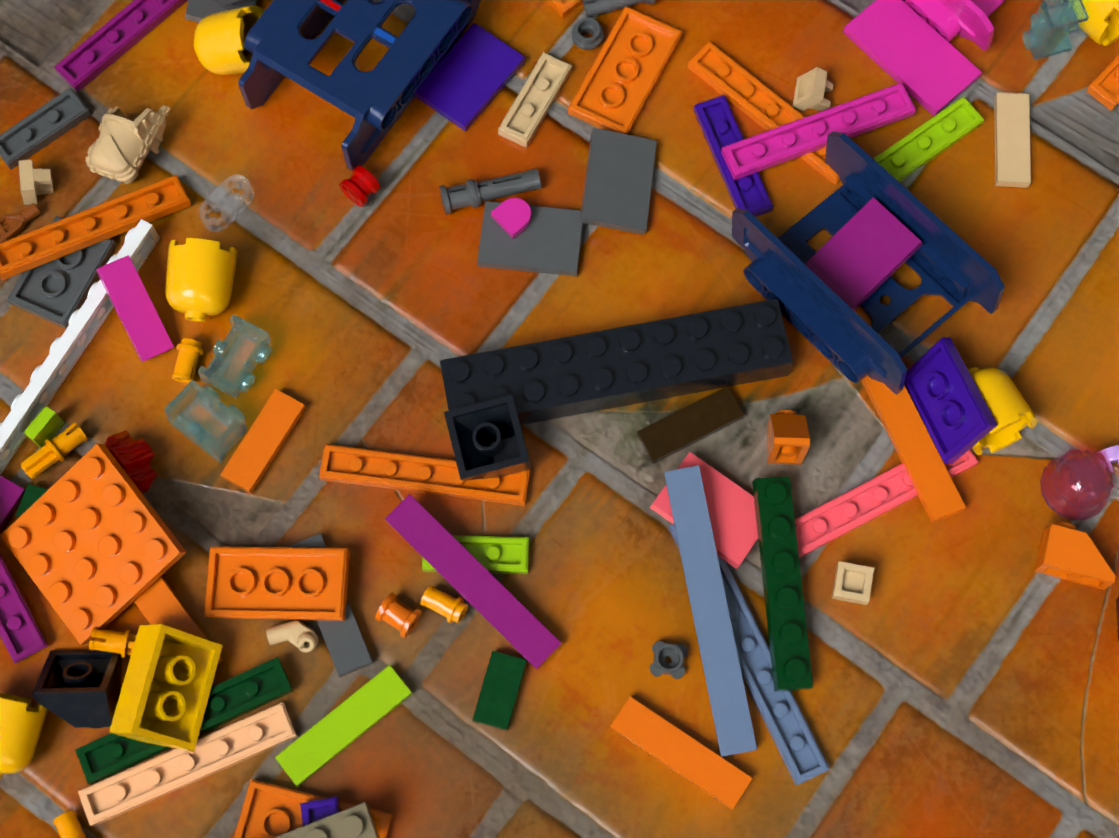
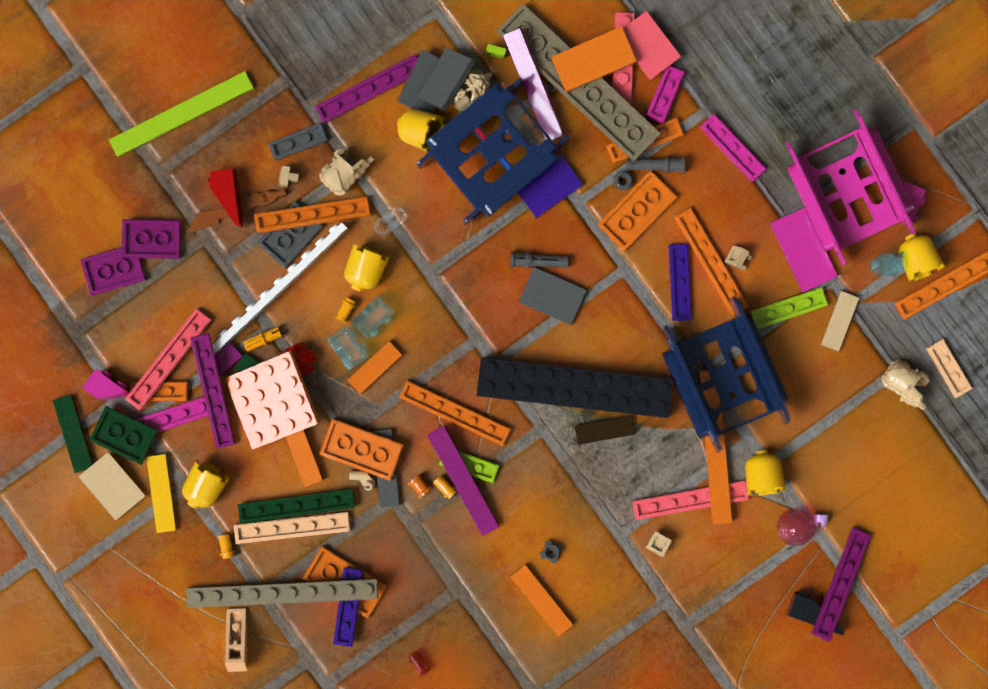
camera: 20 degrees right, 15 degrees up
lime tile [24,406,65,448] -> none
black slope [32,649,122,729] -> none
light orange axle [89,627,137,658] -> none
dark pink tile [96,255,174,362] -> none
yellow slope [109,624,223,752] -> none
lime tile [274,665,413,787] -> none
red wheel [339,165,381,207] -> none
black slope [444,394,533,481] -> none
dark green tile [472,651,527,732] -> none
dark pink tile [491,198,531,239] -> none
tan tile [498,52,572,148] -> none
dark grey tile [579,127,657,235] -> none
coral tile [650,452,758,569] -> none
sand blue tile [664,465,757,757] -> none
sand blue tile [668,524,830,786] -> none
dark pink tile [721,83,916,180] -> none
dark green plate [752,477,813,692] -> none
orange slope [767,410,810,465] -> none
magenta tile [805,197,923,311] -> none
dark purple tile [904,338,997,464] -> none
orange slope [1034,522,1116,590] -> none

